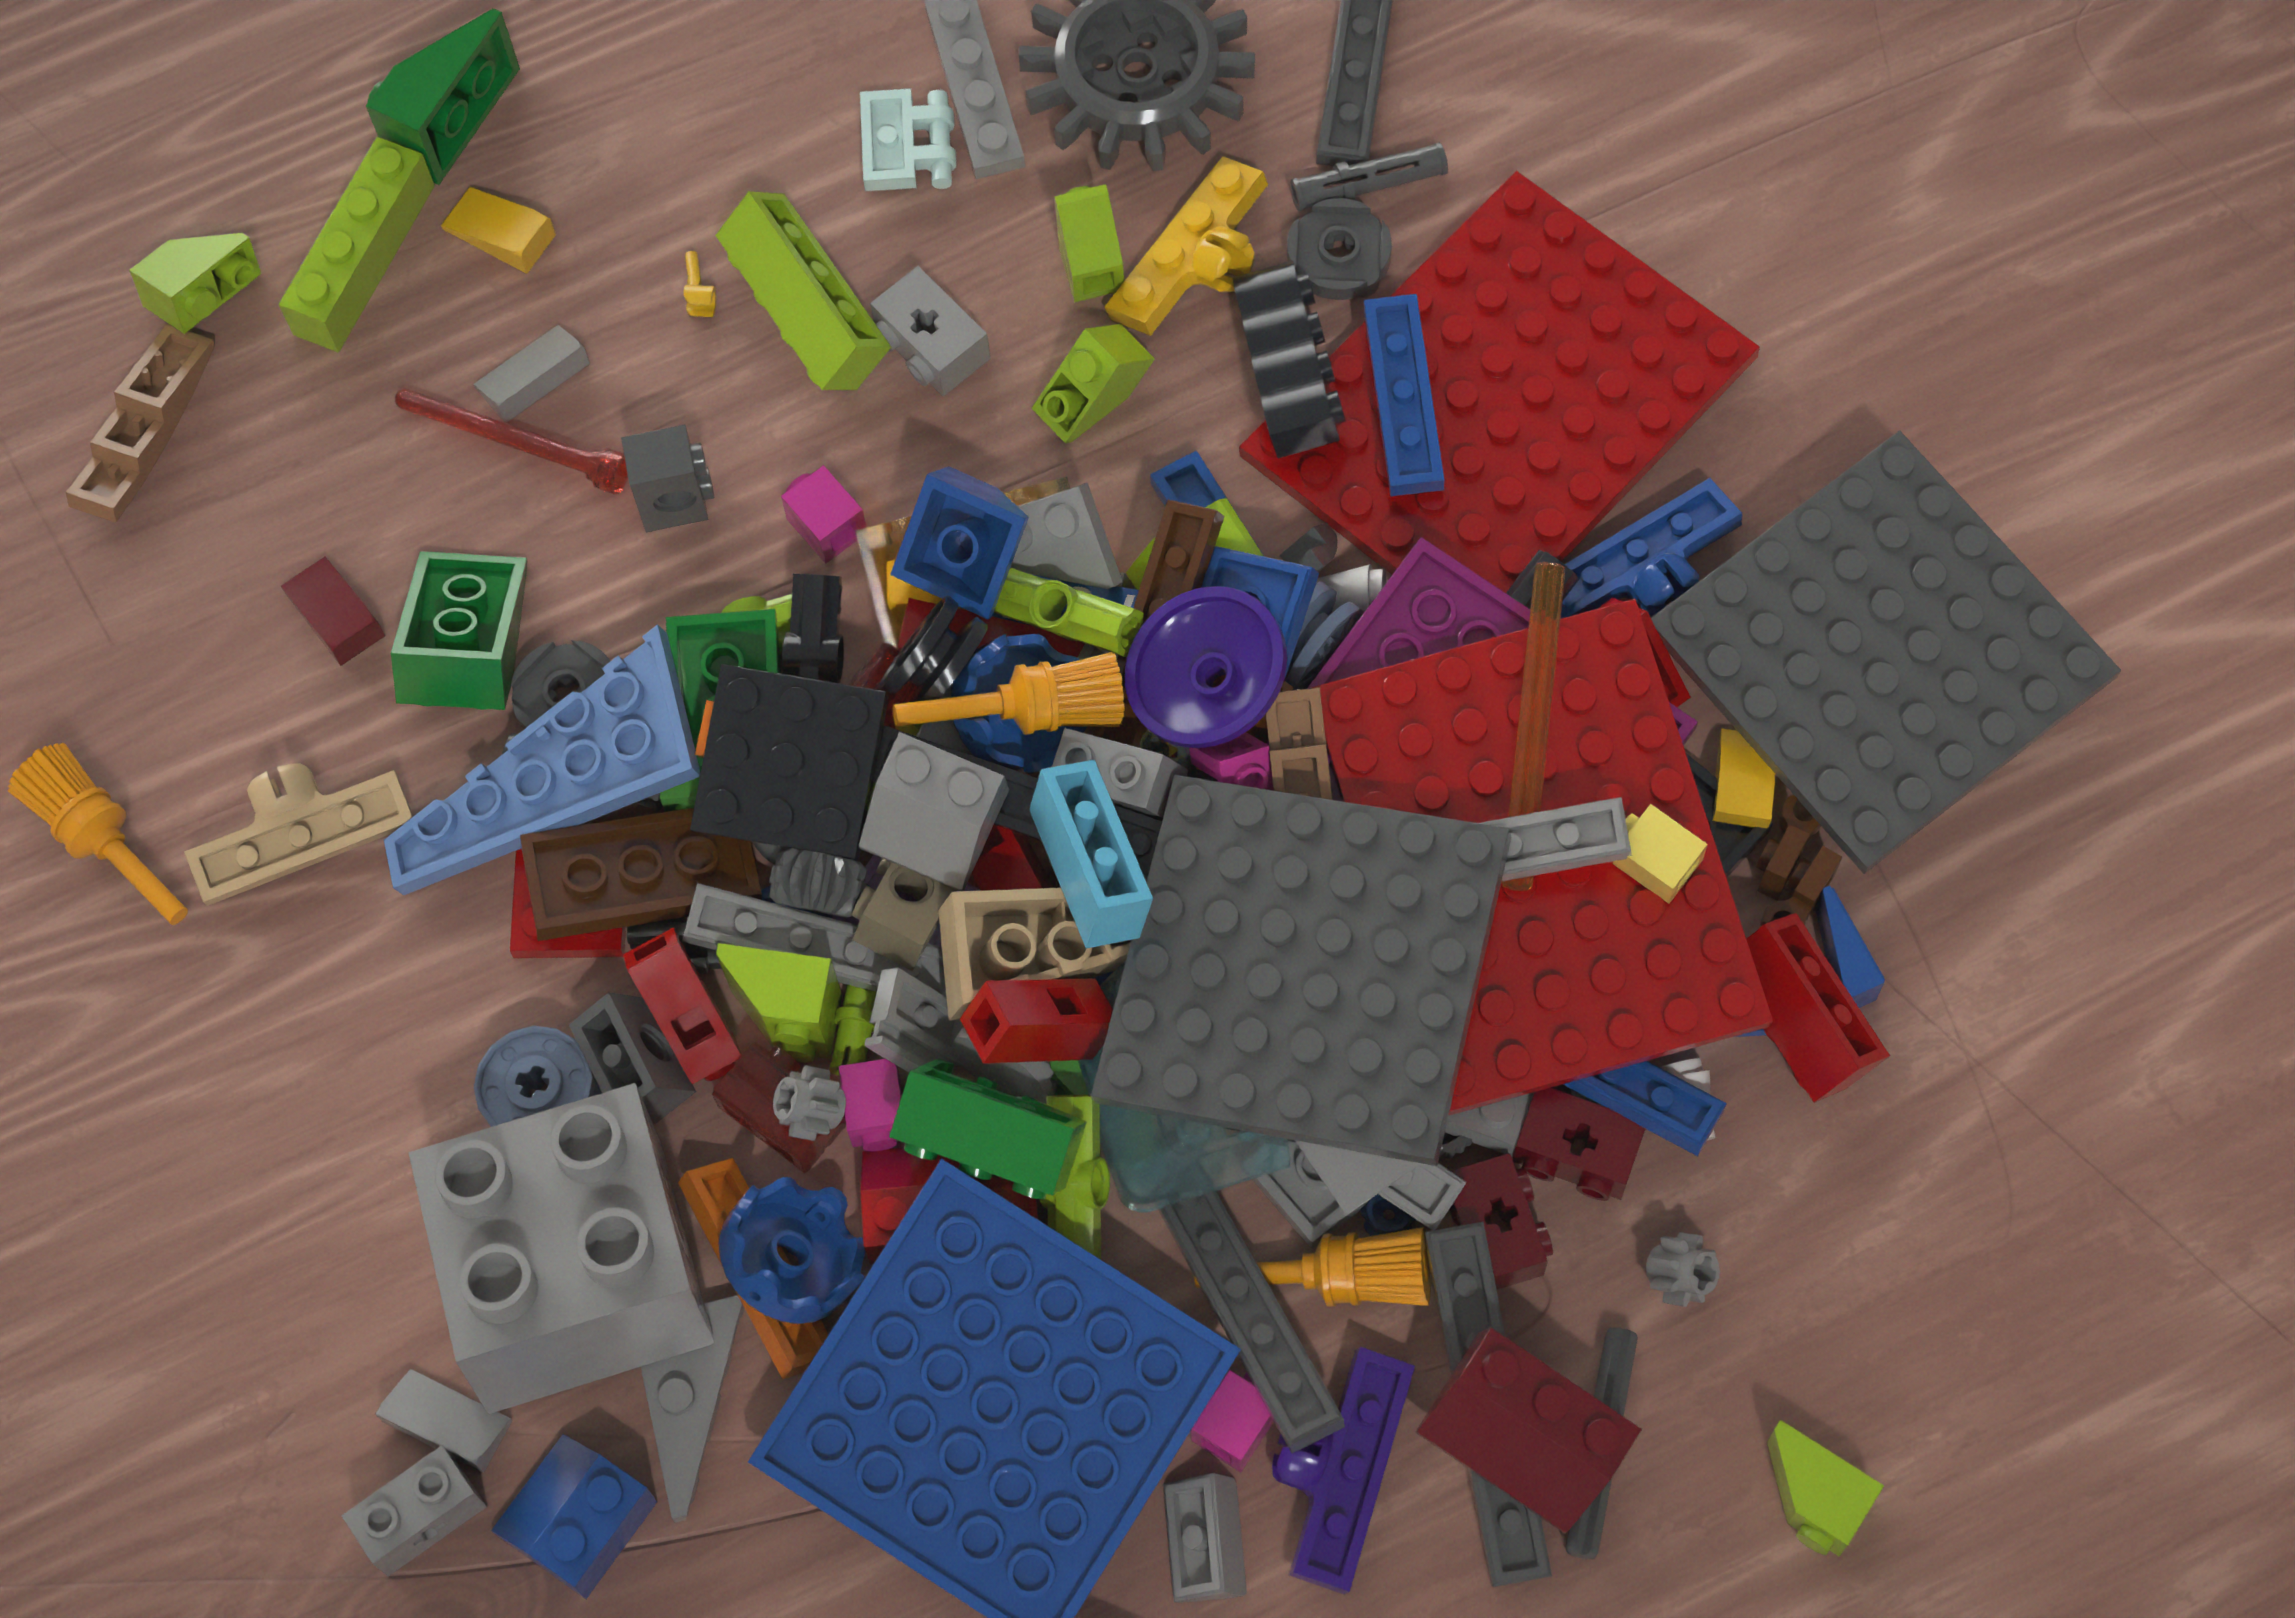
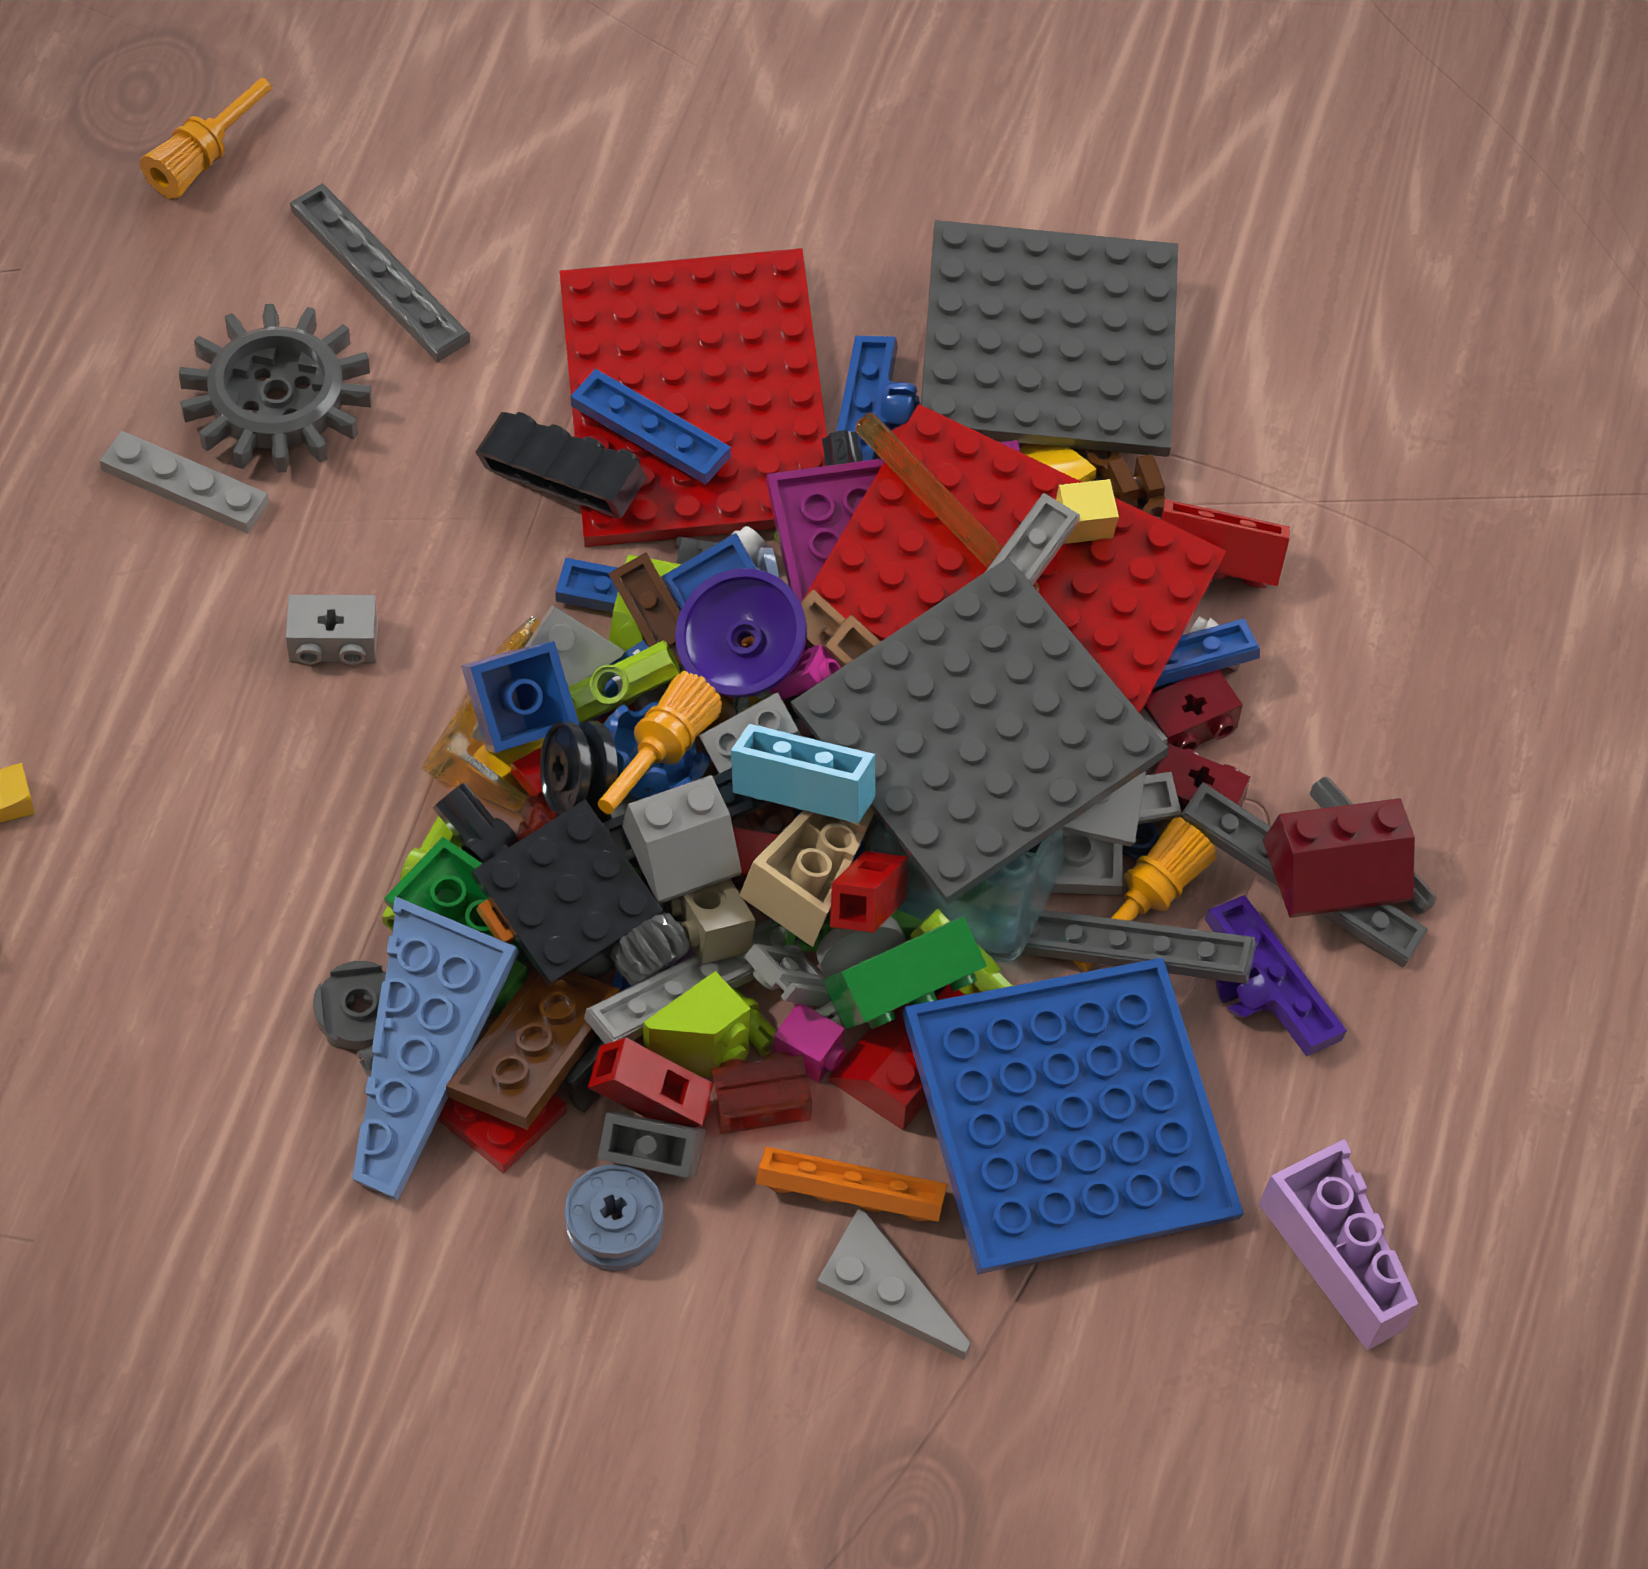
camera: 55 degrees left, 10 degrees down
light orange piece [8,743,188,925] -> none
tan plate [184,763,413,906] -> none
dark red slope [281,556,385,666] -> none
light grey brick [342,1445,487,1576] -> none
light grey slope [375,1369,513,1473] -> none
green slope [391,551,528,710] -> none
clear red piece [395,389,628,495] -> none
light grey brick [408,1083,715,1414] -> none
light grey slope [473,325,590,423] -> none
blue slope [491,1434,657,1599] -> none
dark grey brick [621,425,715,532] -> none
yellow hand [683,251,716,317] -> none
lime brick [715,191,891,390] -> none
blue plate [719,1177,866,1324] -> none
light grey gear [773,1065,846,1141] -> none
dark pink brick [781,465,868,564] -> none
light aqua plate [860,89,956,191] -> none
lime slope [1031,324,1155,444] -> none
lime slope [1054,184,1124,303] -> none
yellow plate [1104,156,1268,336] -> none
light grey slope [1164,1473,1247,1603] -> none
dark pink brick [1191,1370,1274,1473] -> none
dark grey plate [1287,198,1392,300] -> none
dark grey pin [1290,142,1448,212] -> none
light grey gear [1646,1232,1720,1307] -> none
lime slope [1767,1420,1884,1556] -> none
blue slope [1815,886,1885,1008] -> none

